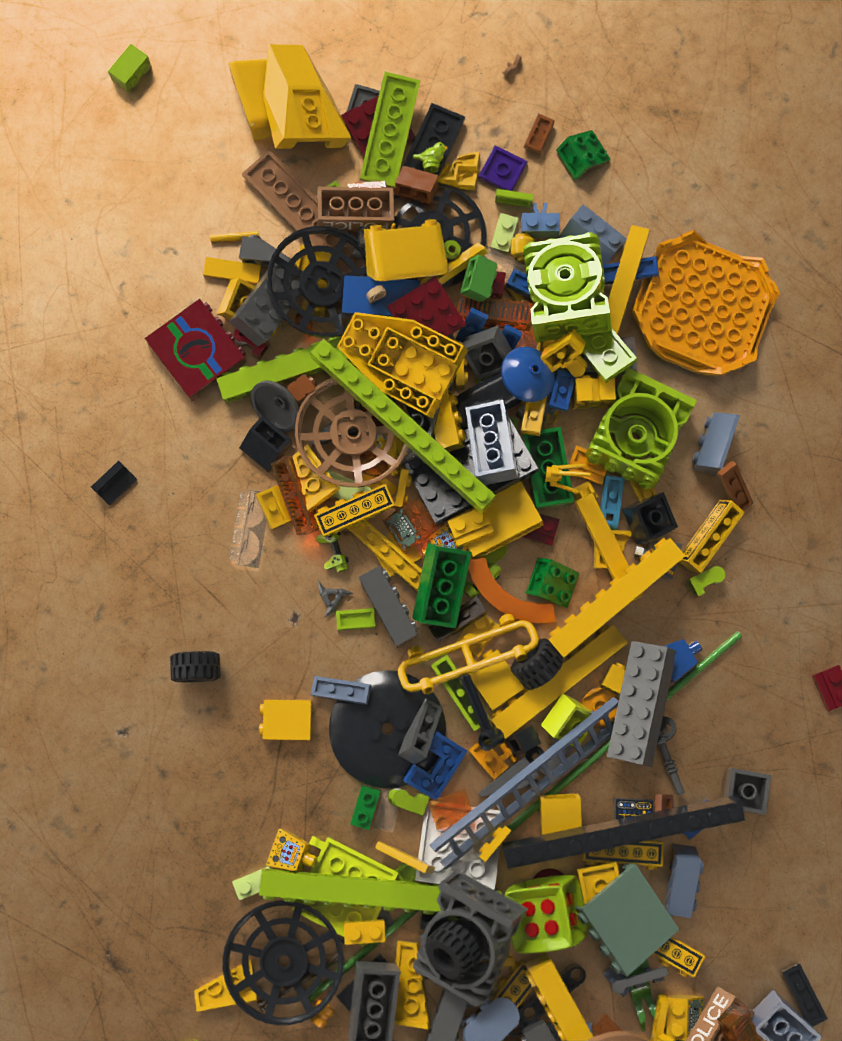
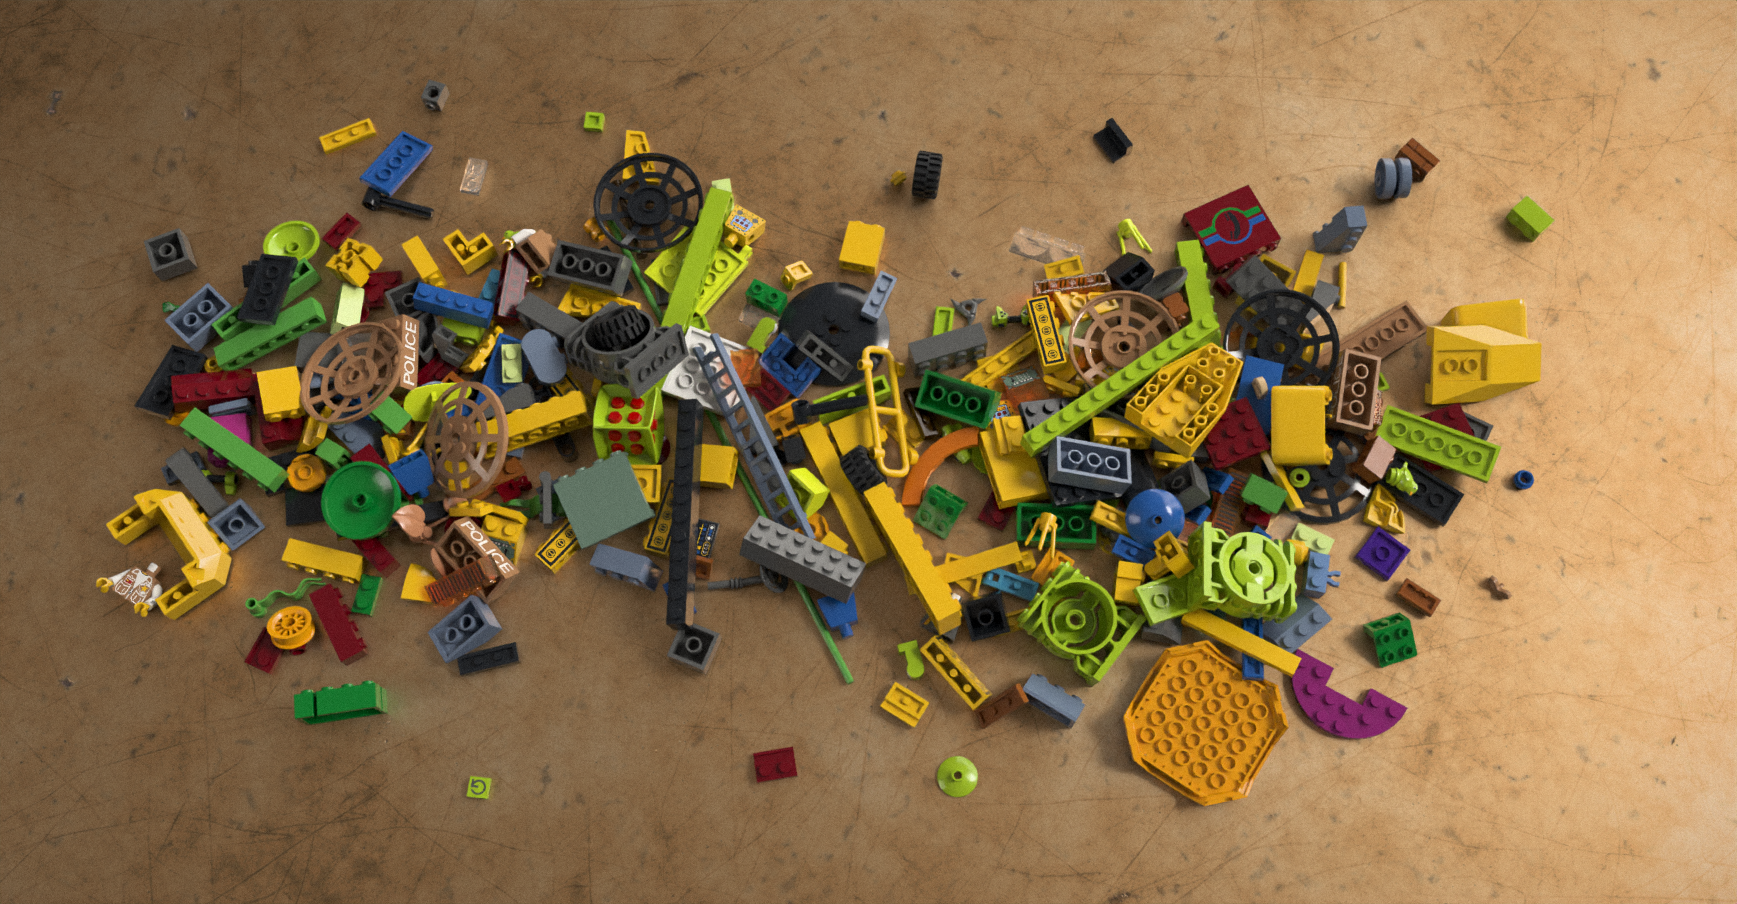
camera: 110 degrees right, 10 degrees down
yellow brick [344,919,385,945] -> none
yellow tile [376,841,436,874] -> none
yellow plate [479,826,511,863] -> none
lime tile [495,189,534,207] -> none
none -> dark red plate [495,475,533,503]
none -> dark red plate [745,368,791,412]
none -> yellow bracket [780,260,813,291]
none -> yellow plate [880,682,930,728]
none -> yellow plate [890,170,907,186]
none -> lime dish [937,756,978,797]
none -> neon yellow plant [1116,219,1152,256]
none -> magenta plate [1291,649,1408,739]
none -> sand blue wedge [1313,205,1367,253]
none -> sand blue wheel [1374,158,1412,199]
none -> dark orange brick [1395,138,1440,181]
none -> blue plate [1513,470,1534,489]

